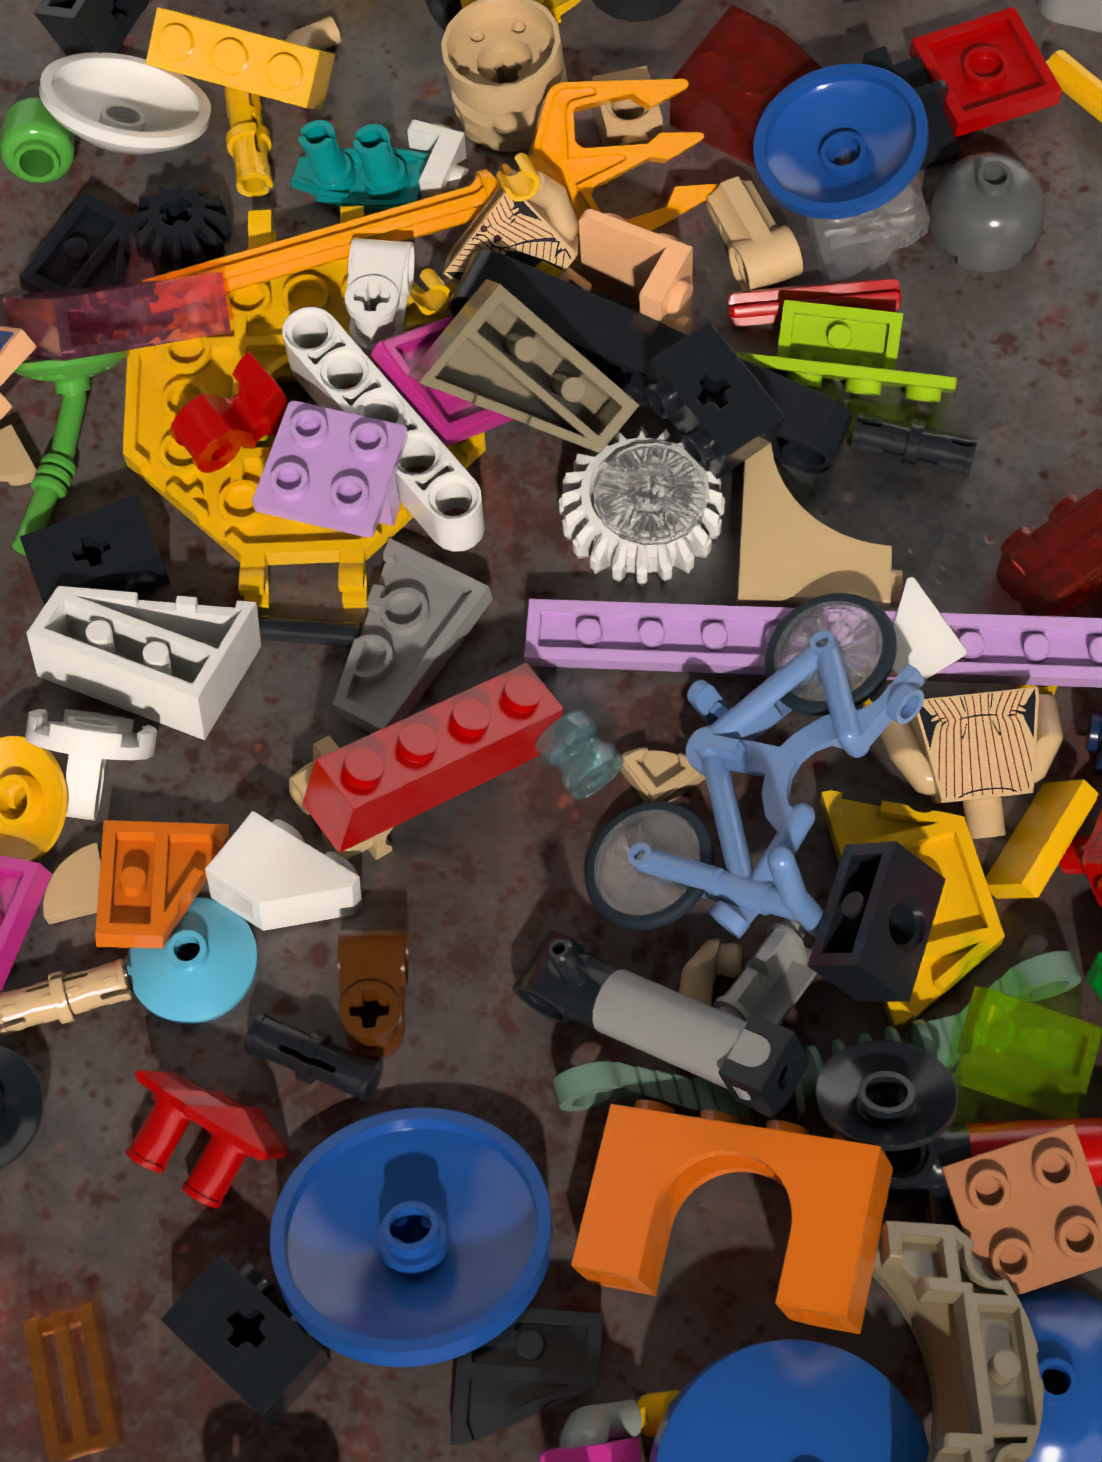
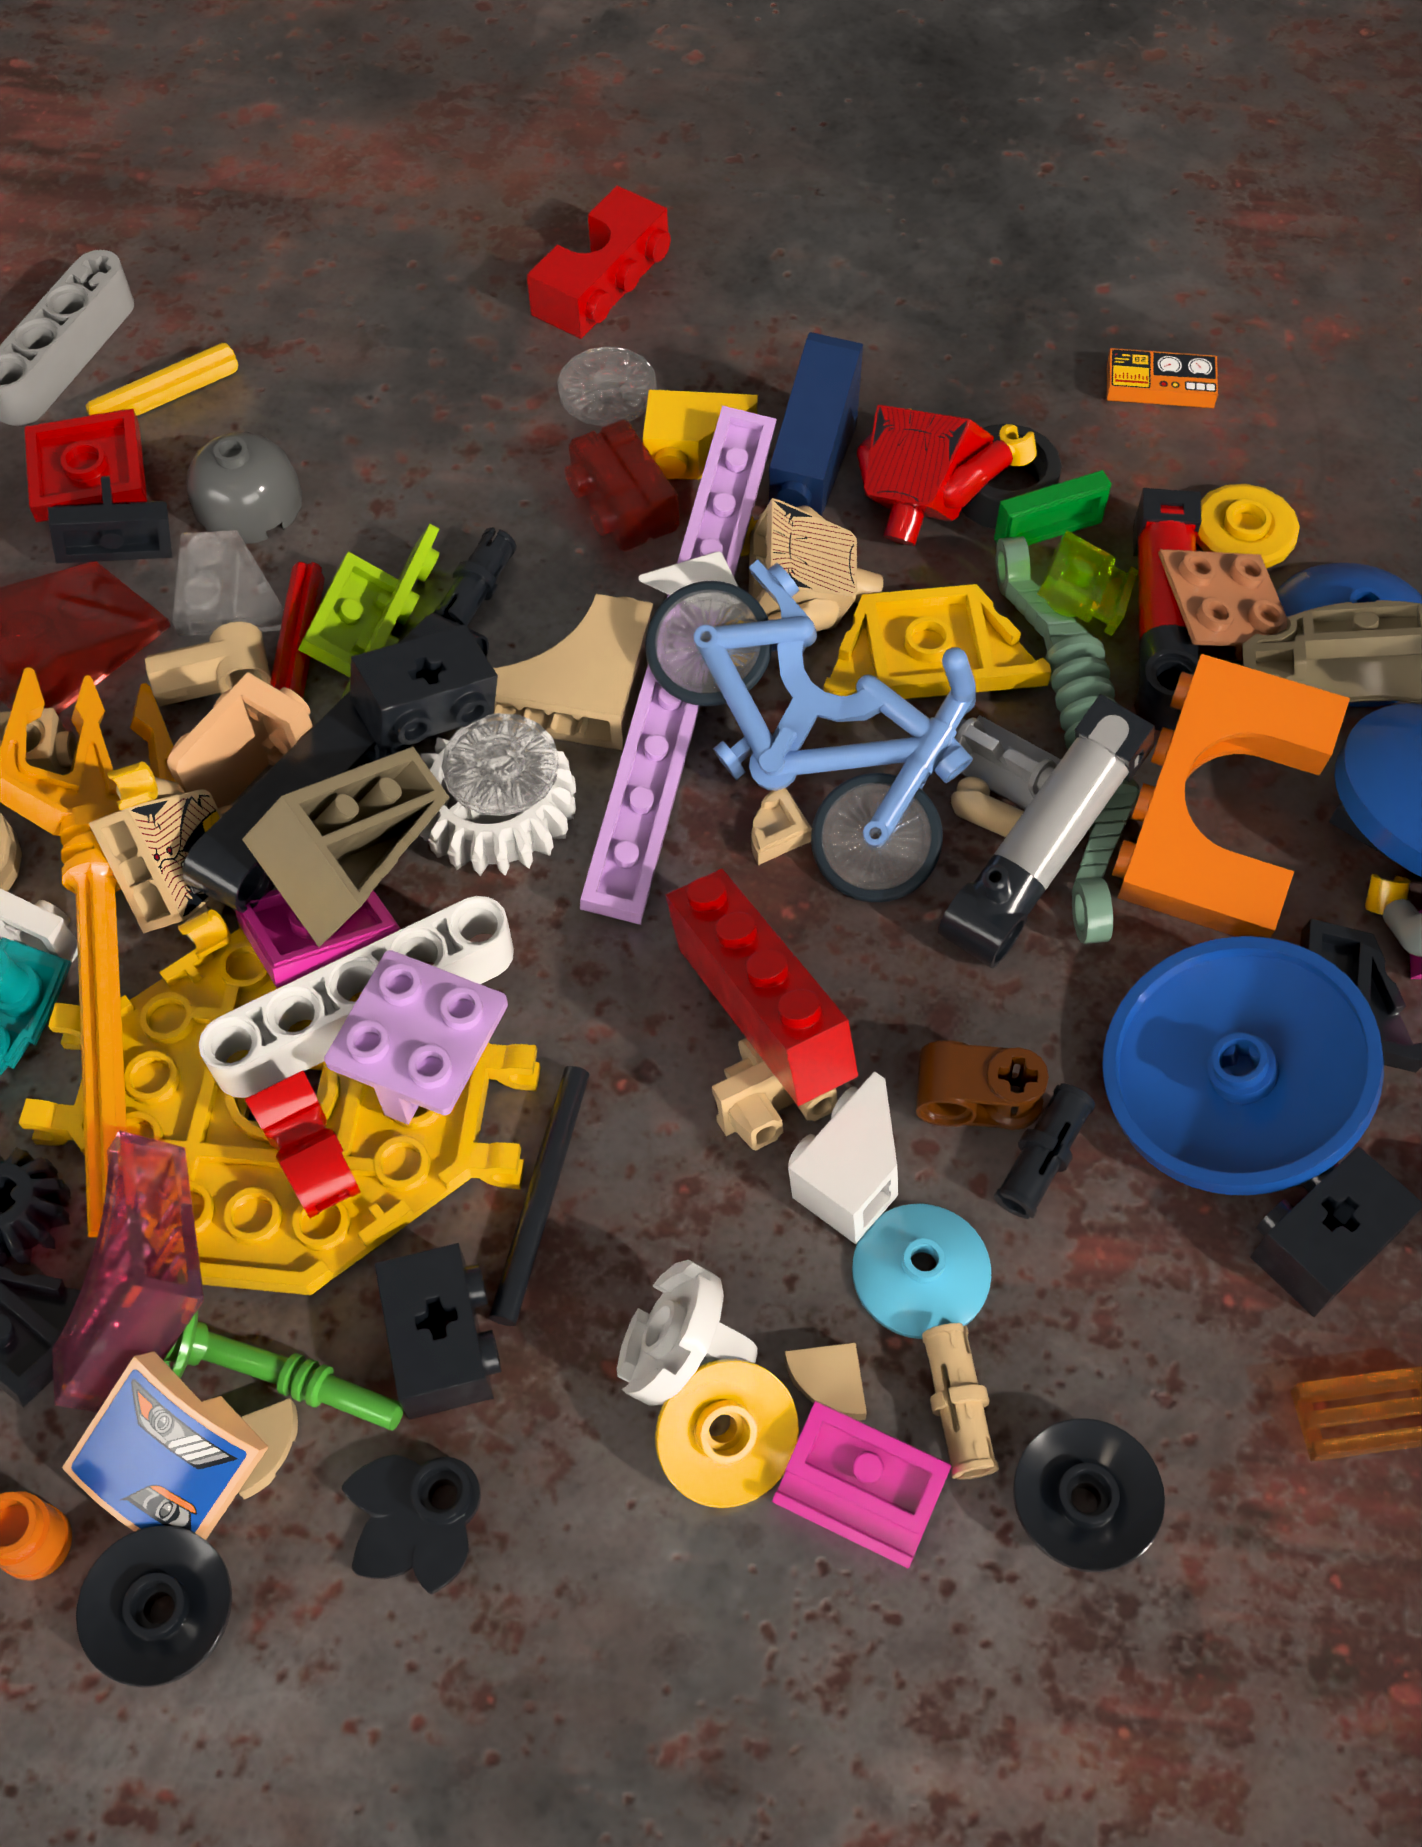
camera: 85 degrees left, 5 degrees down
white wedge [26,586,262,740] -> none
orange wing [95,820,229,949] -> none
red connector [125,1070,291,1209] -> none
light grey wing [332,538,493,734] -> none
white piece [345,238,415,354] -> none
clear light blue wheel [535,709,624,800] -> none
blue dish [753,64,929,219] -> none
black brick [807,841,946,1002] -> none
black dish [816,1041,958,1151] -> none
yellow tile [985,779,1099,899] -> none

